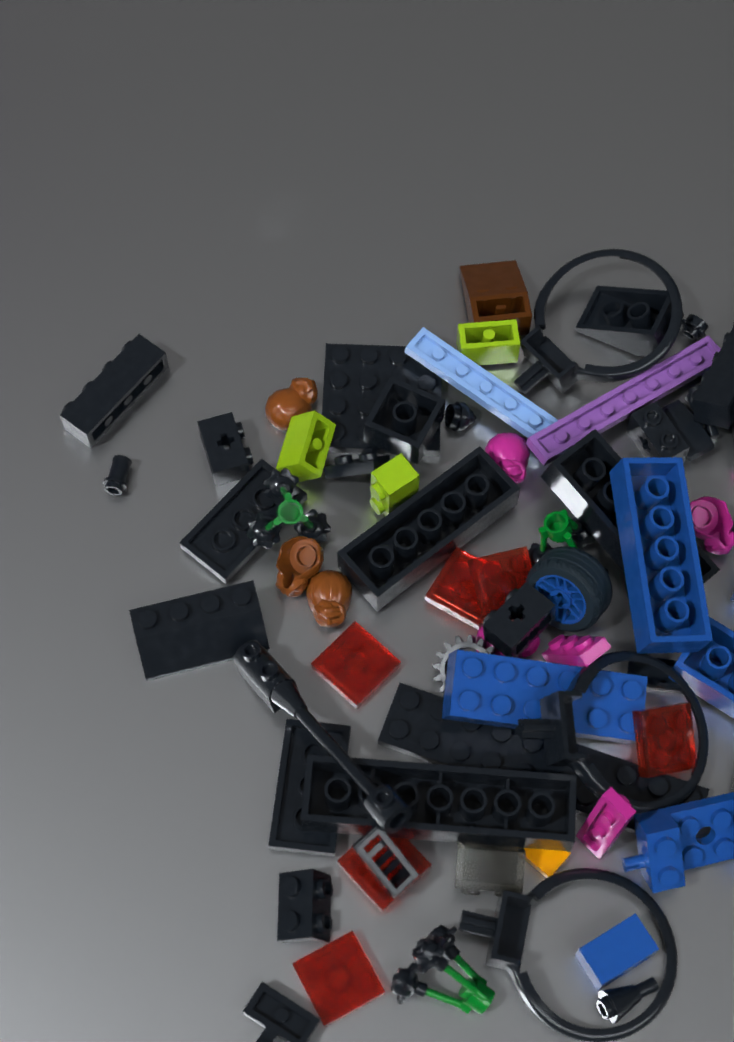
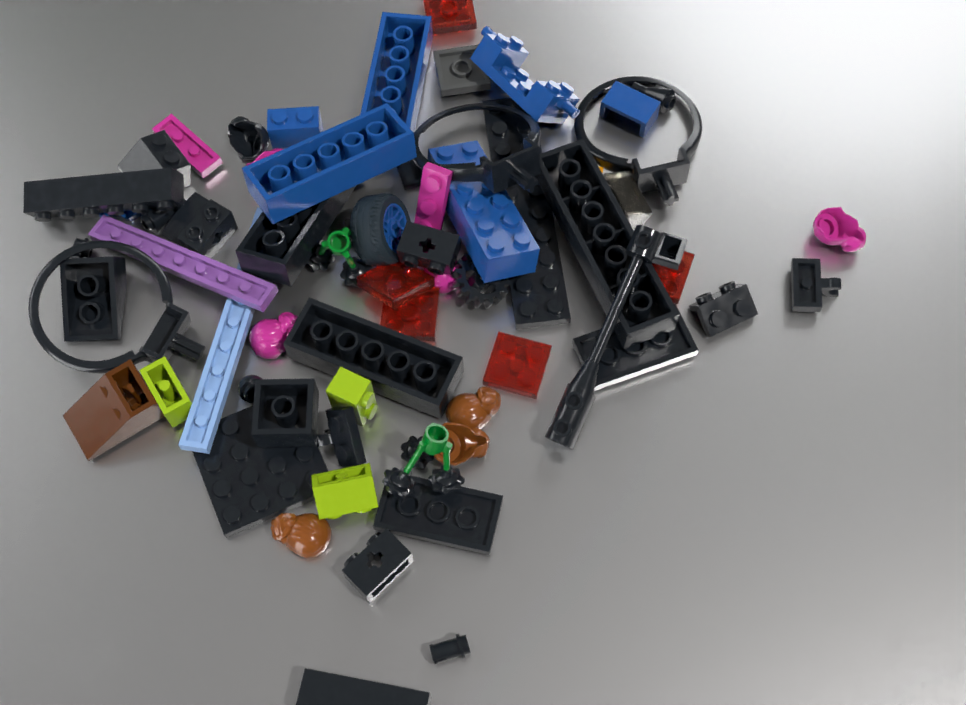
camera: 115 degrees left, 0 degrees up
black slope [129,580,270,681] -> none
clear red plate [292,931,385,1028] -> none
plant [391,925,495,1015] -> none
dark pink plate [576,787,637,860] -> none
clear red plate [633,702,696,778] -> none

